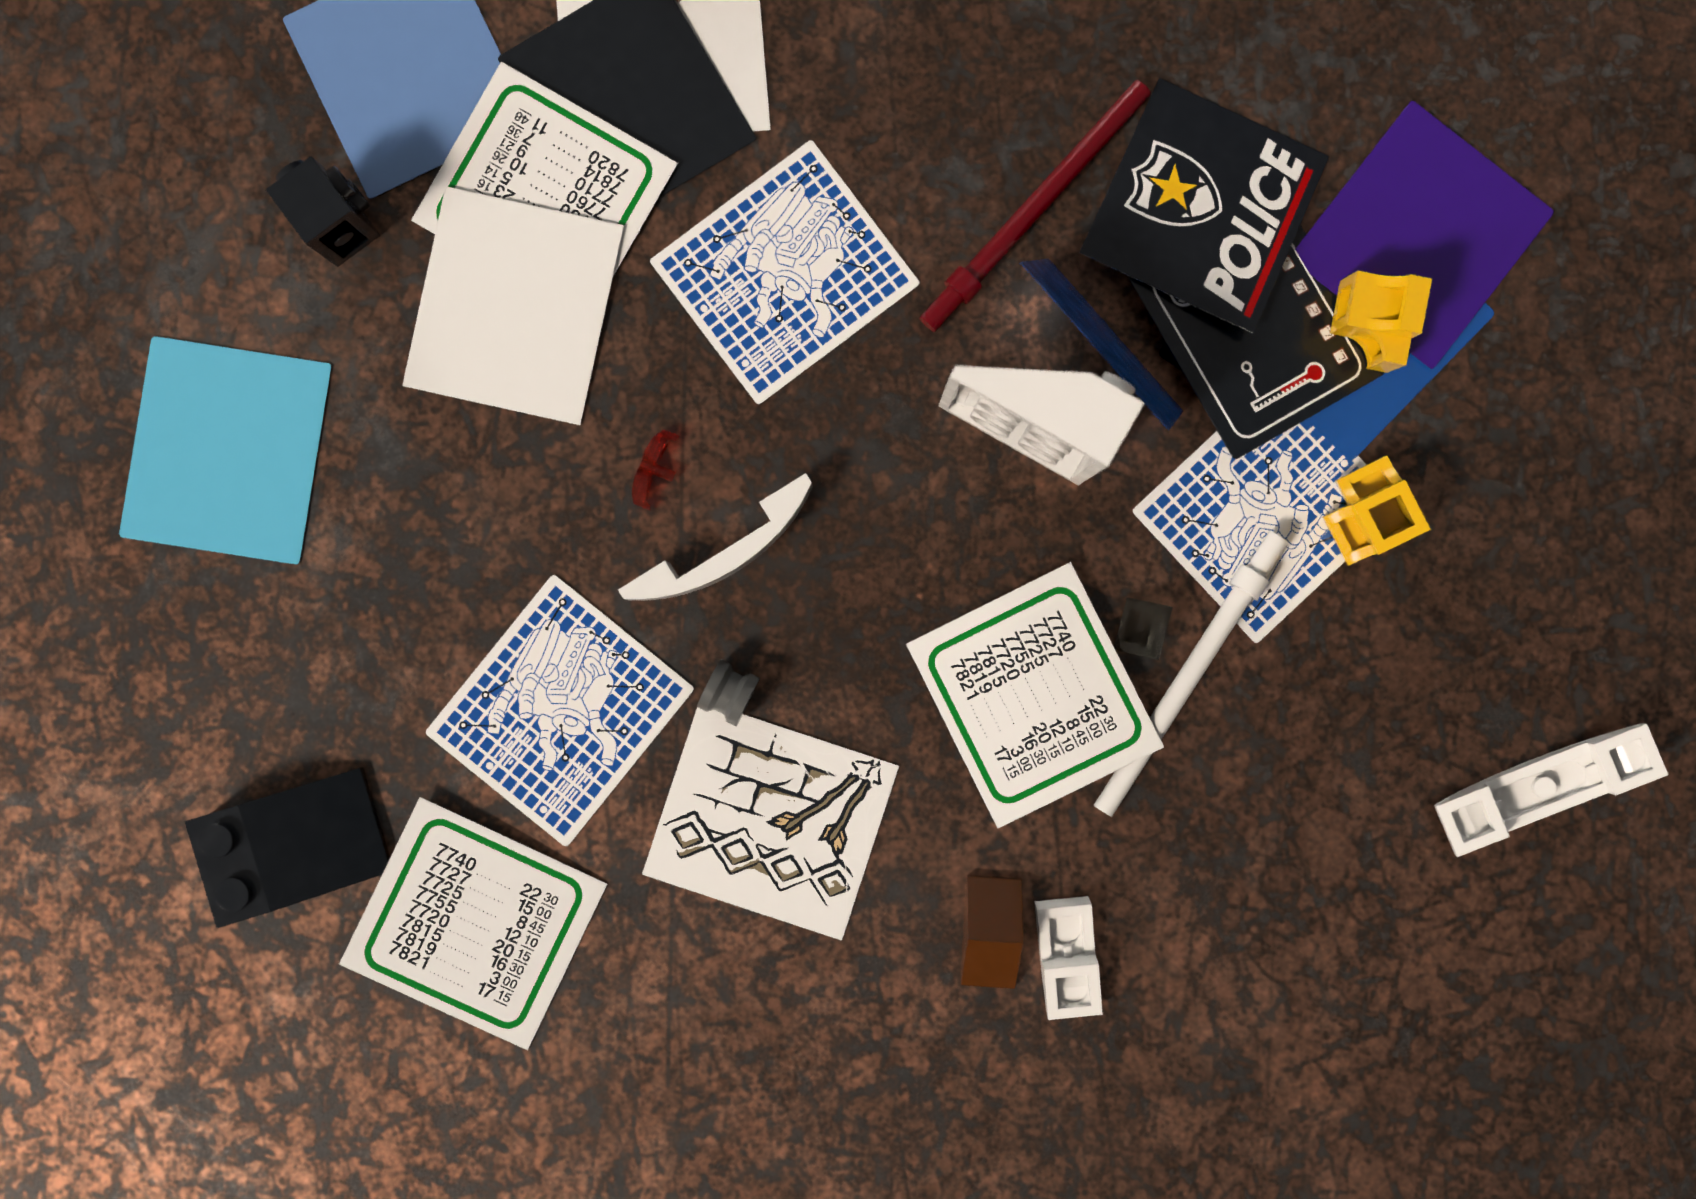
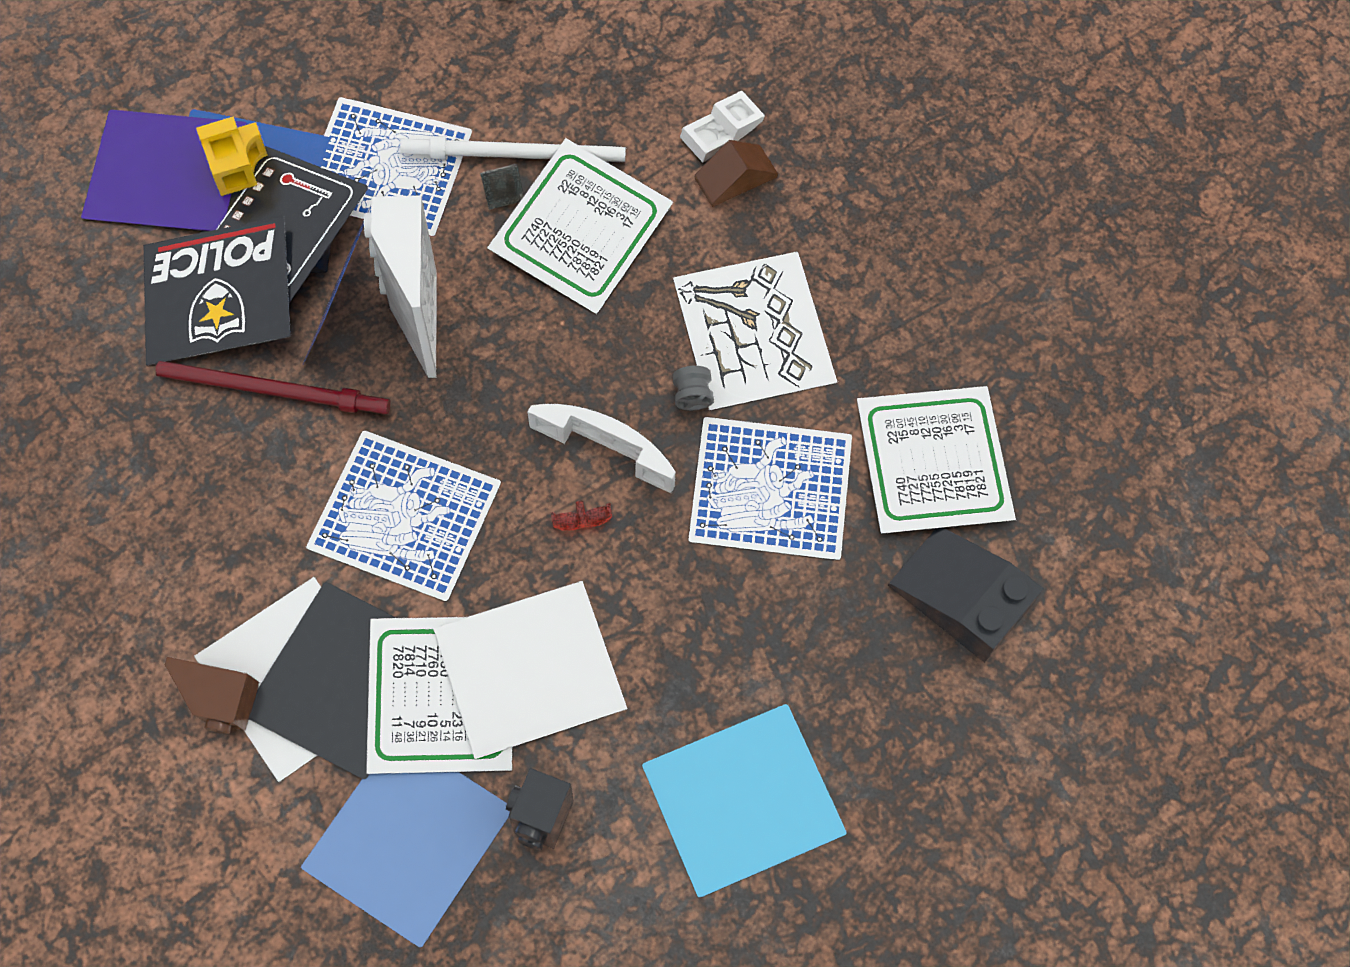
camera: 125 degrees left, 20 degrees down
yellow brick [1322,455,1431,566] -> none

